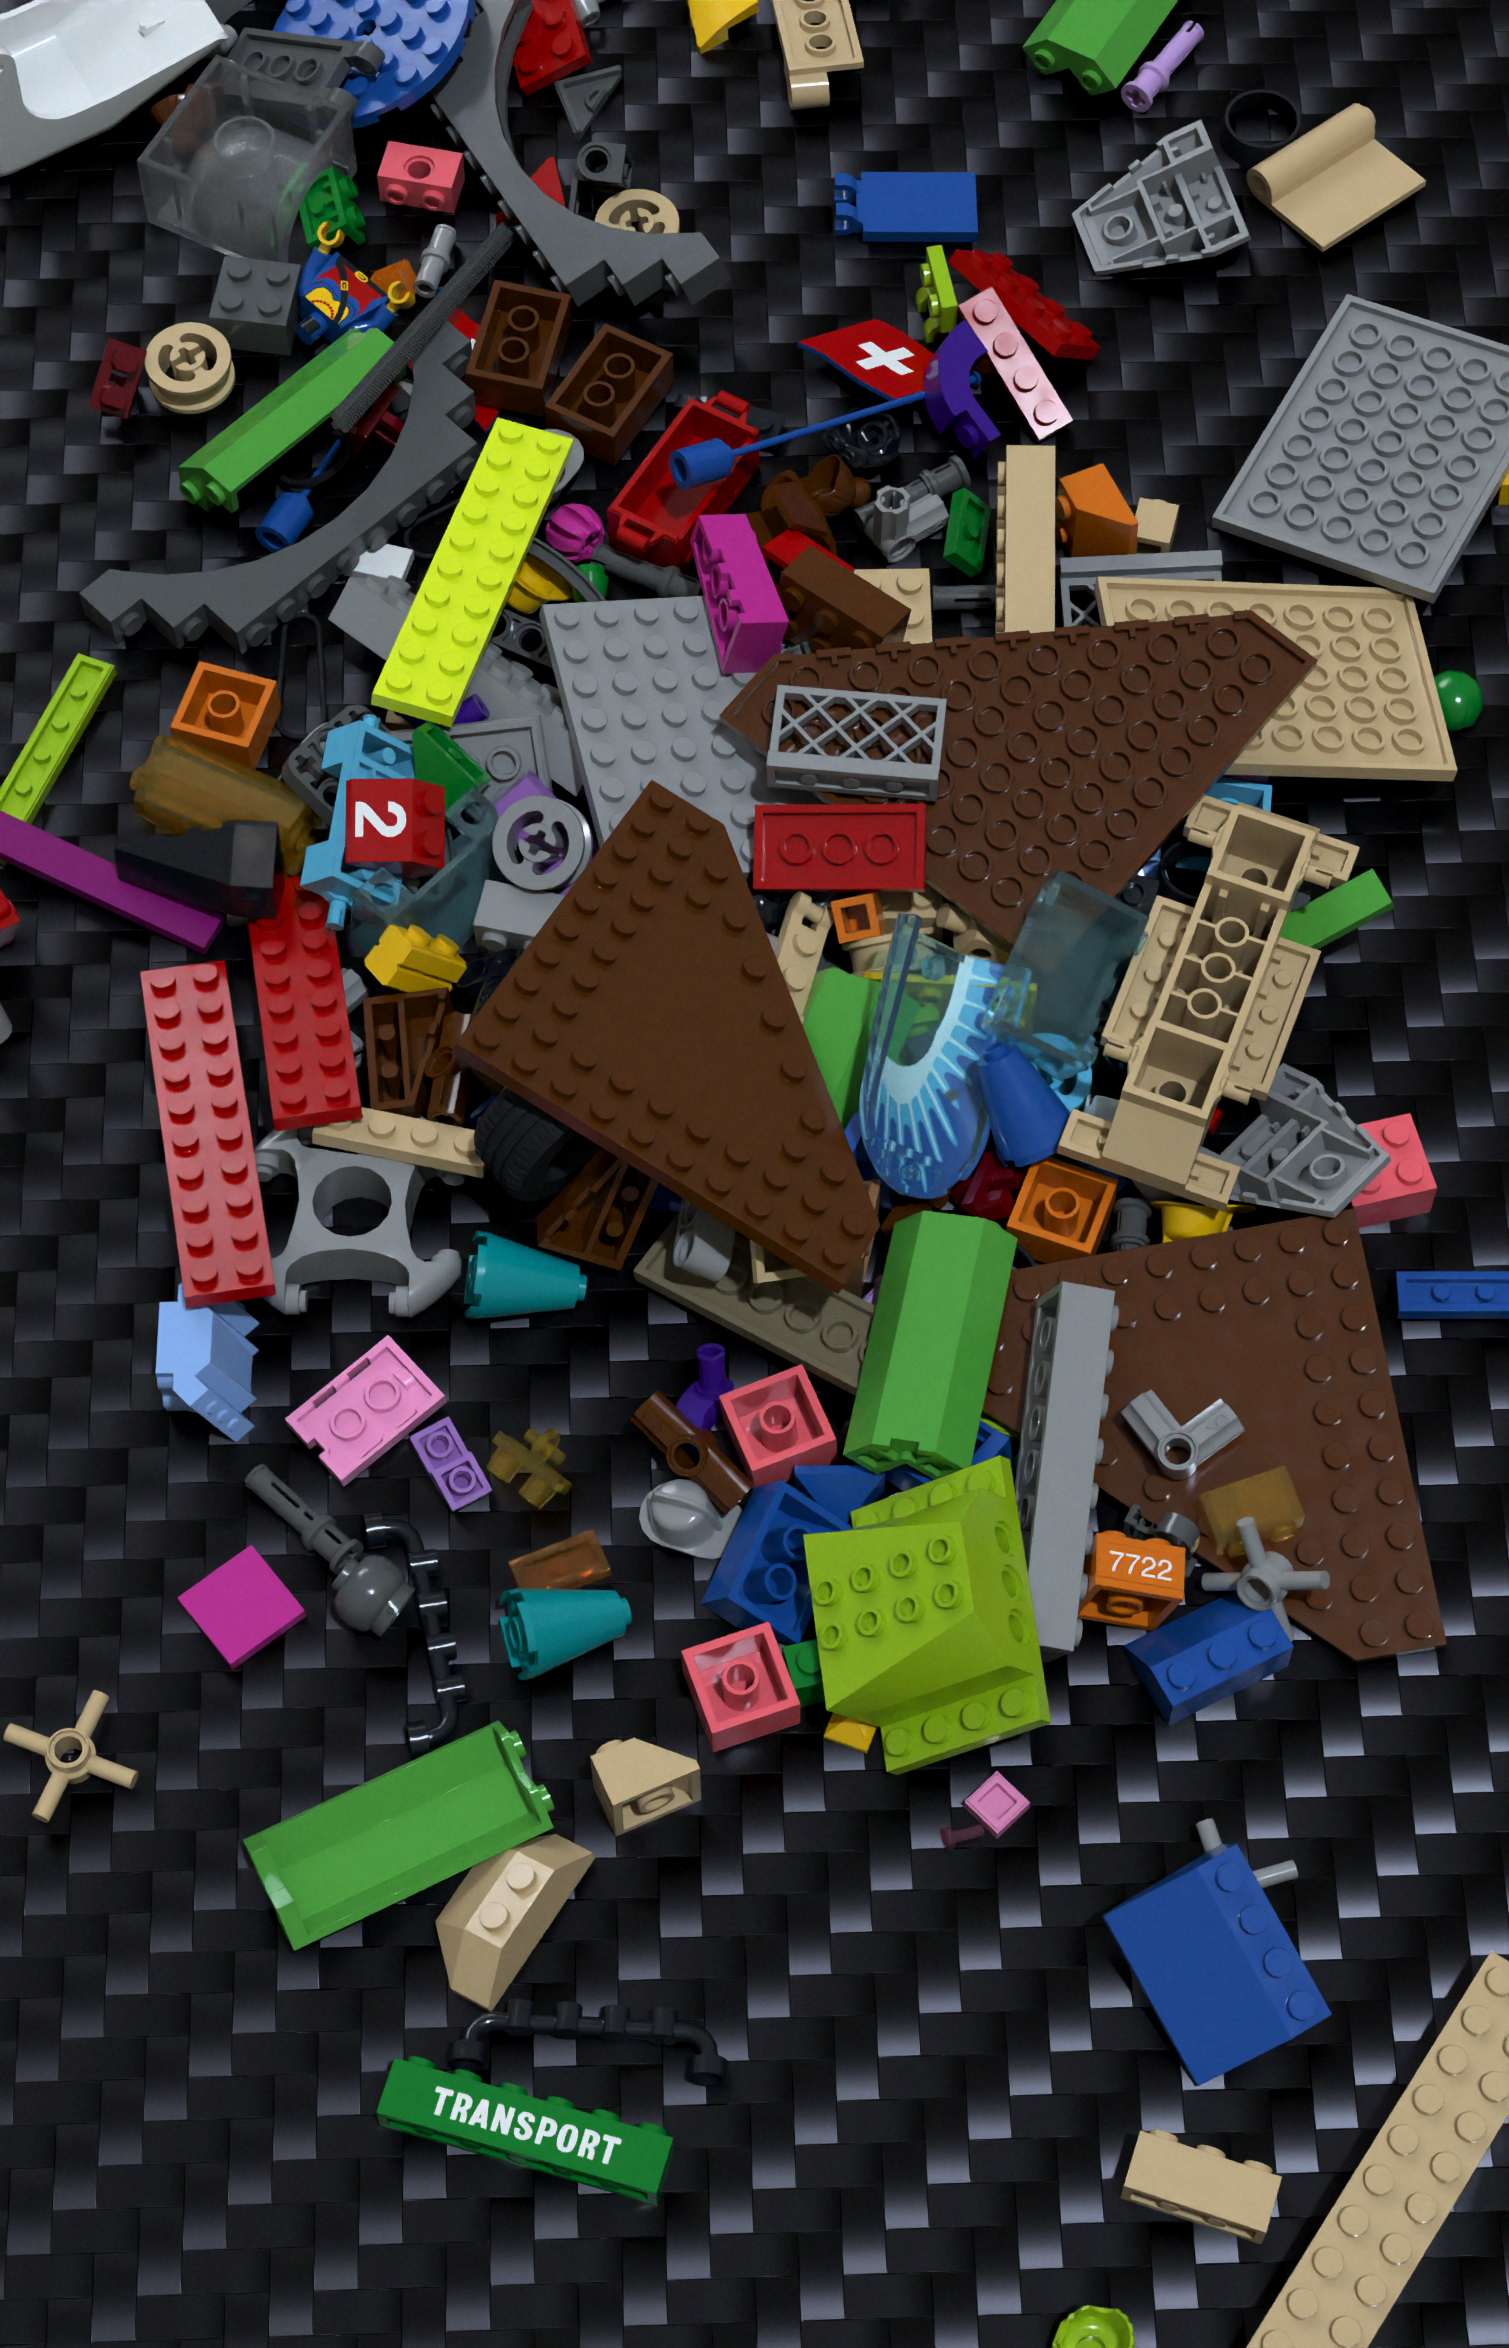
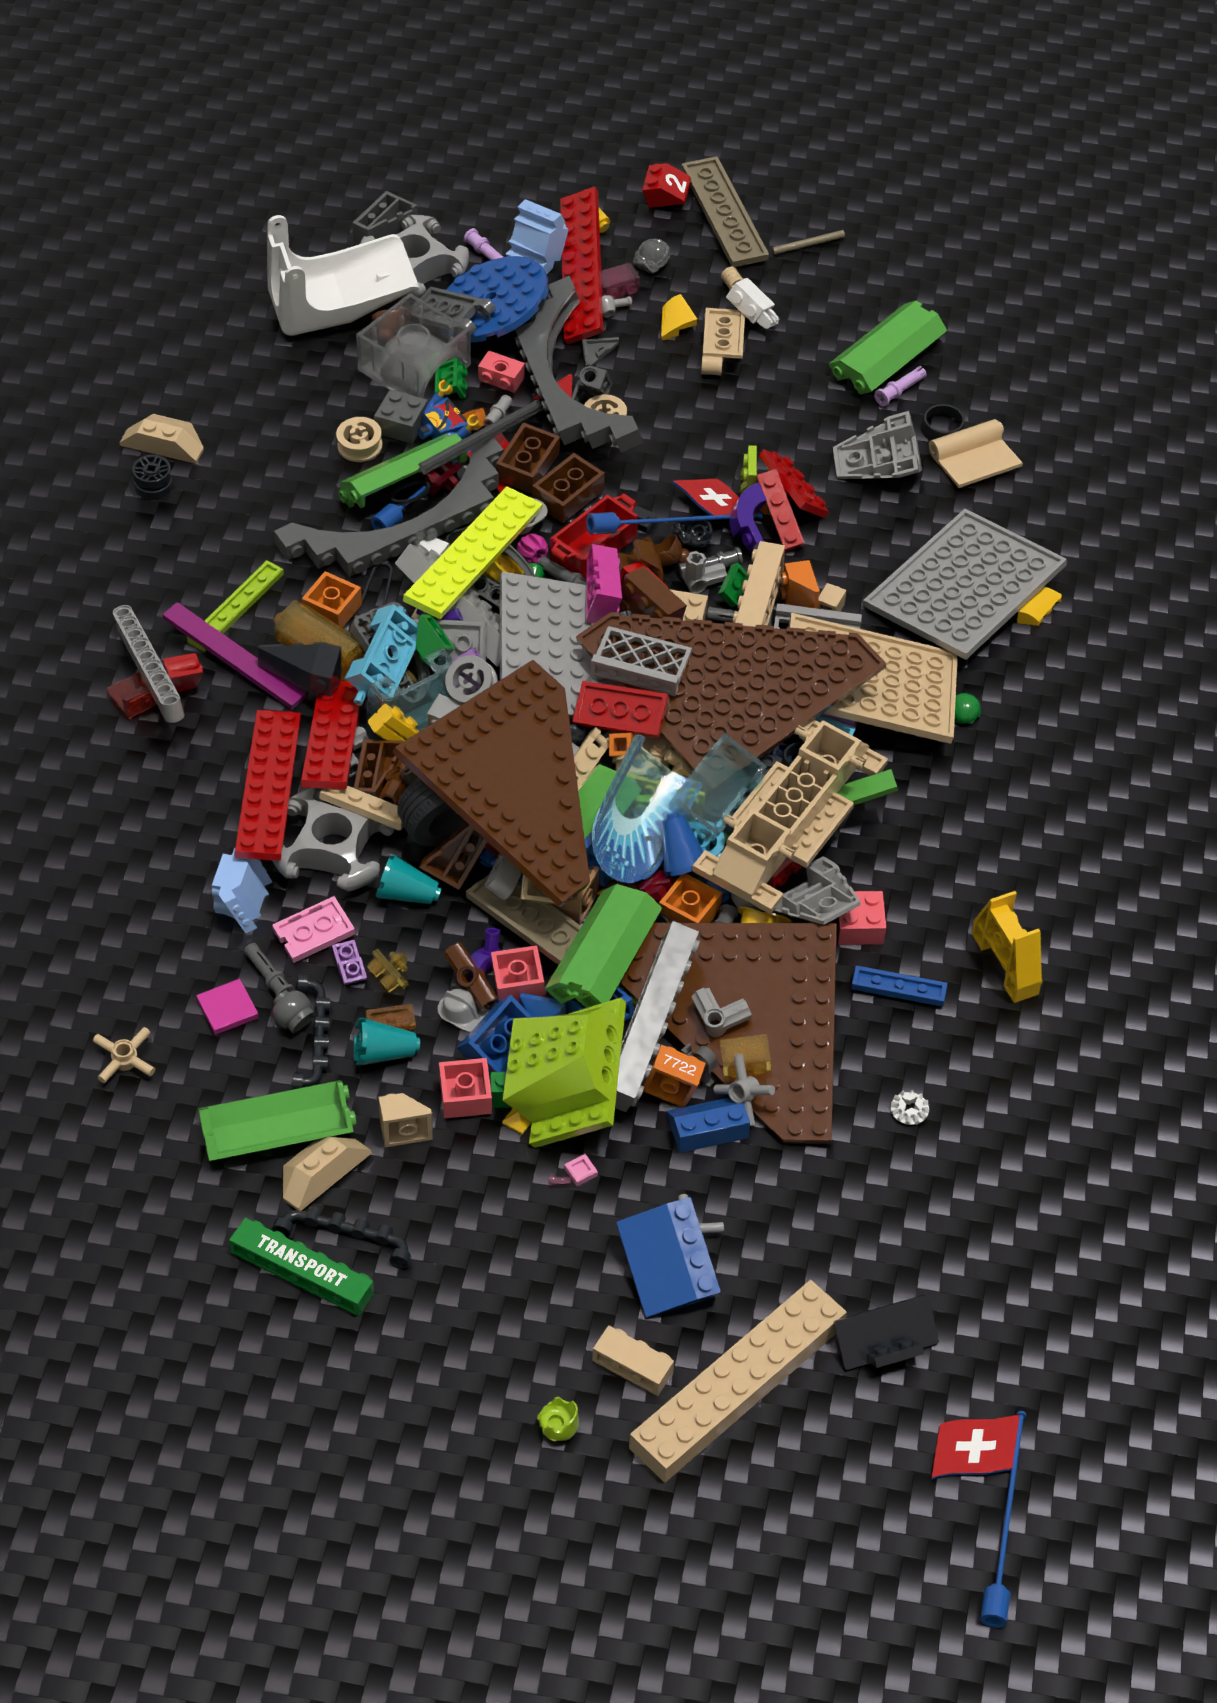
camera: 10 degrees right, 10 degrees down
dark red hips [88,338,147,419] -> none
red slope [345,778,445,879] -> none
blue tile [834,172,978,242] -> none

